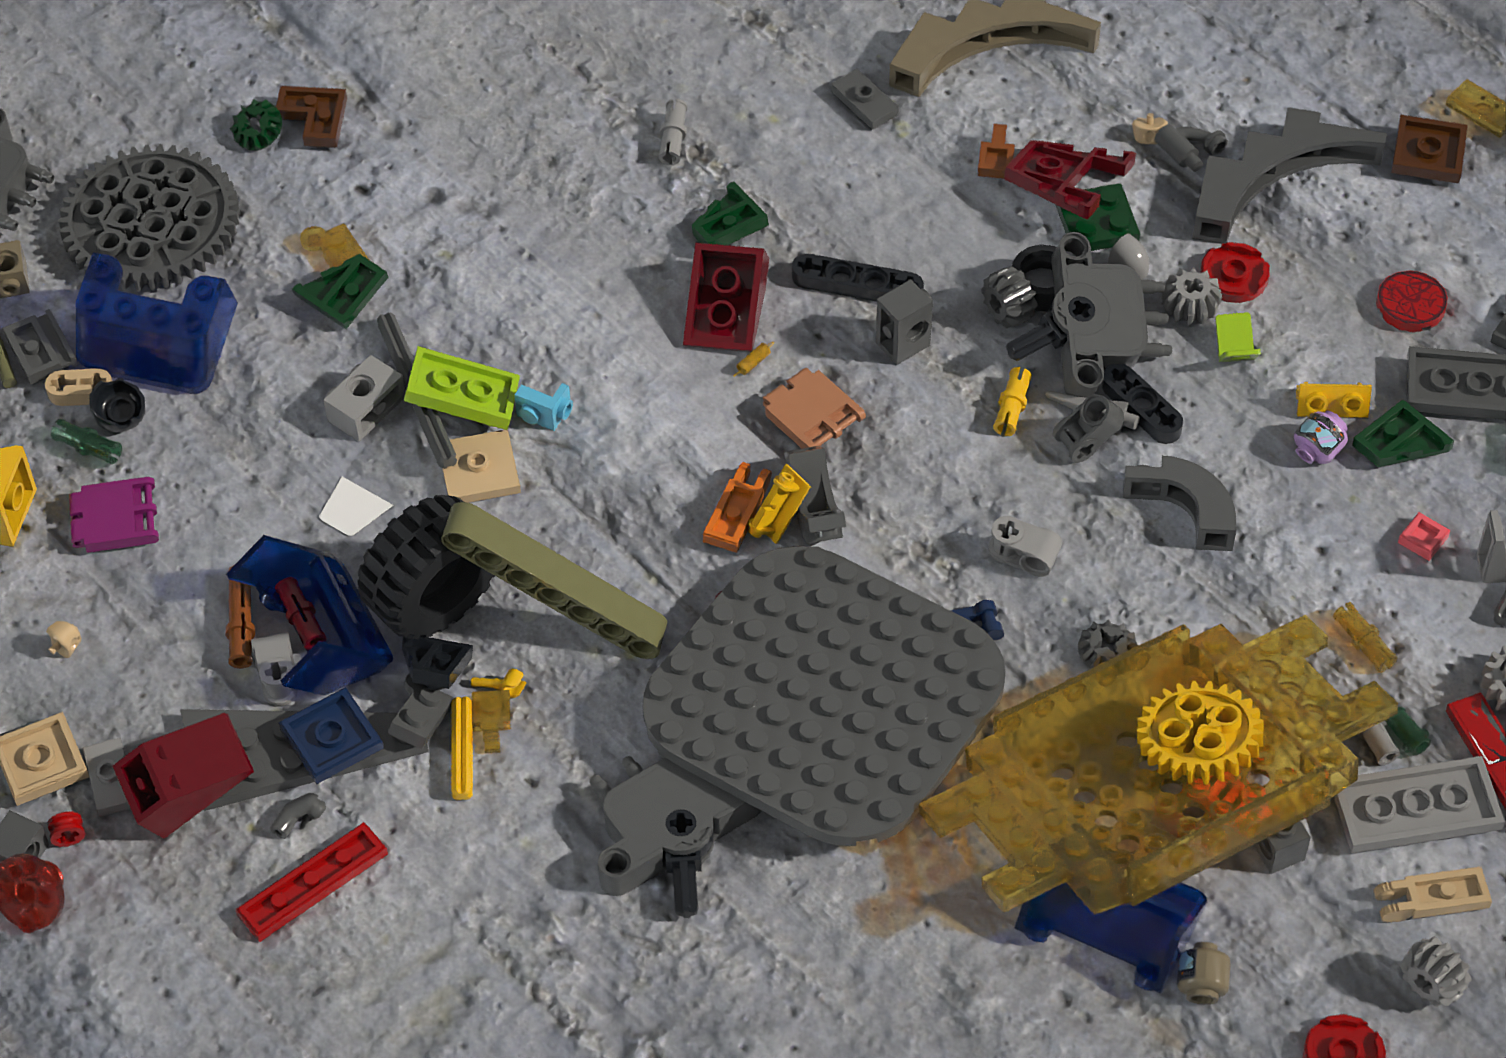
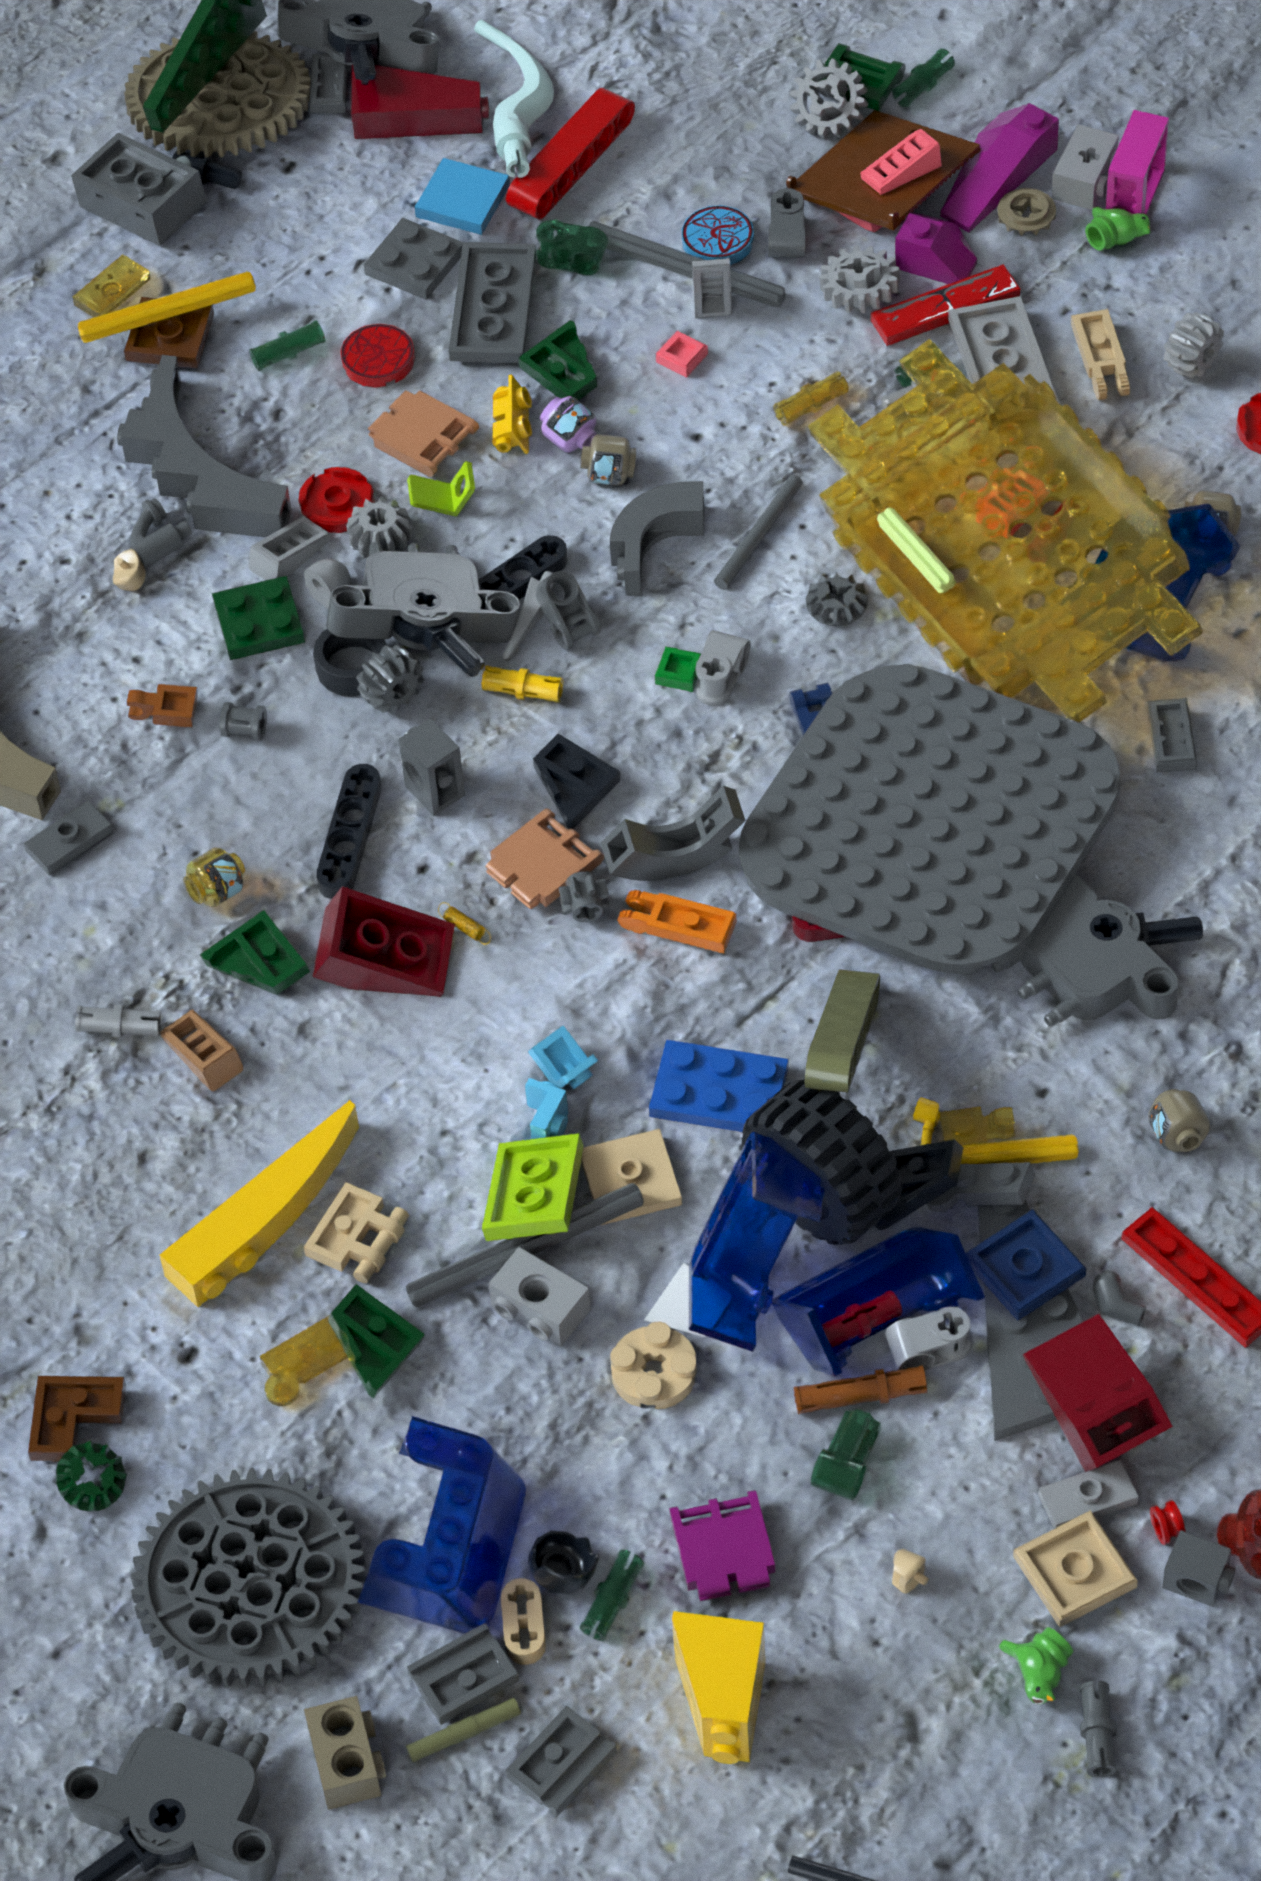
camera: 90 degrees left, 0 degrees up
yellow hinge [748,464,811,544] -> none
dark red wing [1004,140,1136,219] -> none
yellow gear [1137,681,1264,785] -> none
none -> yellow axle [78,271,256,343]
none -> medium nougat slope [159,1009,244,1091]
none -> yellow slope [159,1100,359,1307]
none -> clear yellow head [183,847,245,907]
none -> dark grey bush [219,702,267,741]
none -> clear green pin [249,320,326,371]
none -> light grey slope [249,516,331,580]
none -> tan plate [304,1182,409,1283]
none -> nougat plate [368,390,479,477]
none -> medium azure bracket [528,1025,598,1090]
none -> black wing [533,733,621,829]
none -> dark grey gear [559,872,610,922]
none -> head [580,434,636,486]
none -> tan plate [610,1321,697,1409]
none -> blue plate [649,1039,789,1132]
none -> green tile [655,646,701,692]
none -> clear blue windscreen [688,1131,825,1352]
none -> dark grey bar [714,475,803,590]
none -> clear green piece [810,1409,881,1501]
none -> yellowish green axle [877,508,956,594]
none -> dark grey plate [1147,698,1197,773]
none -> dark tan head [1148,1089,1210,1152]

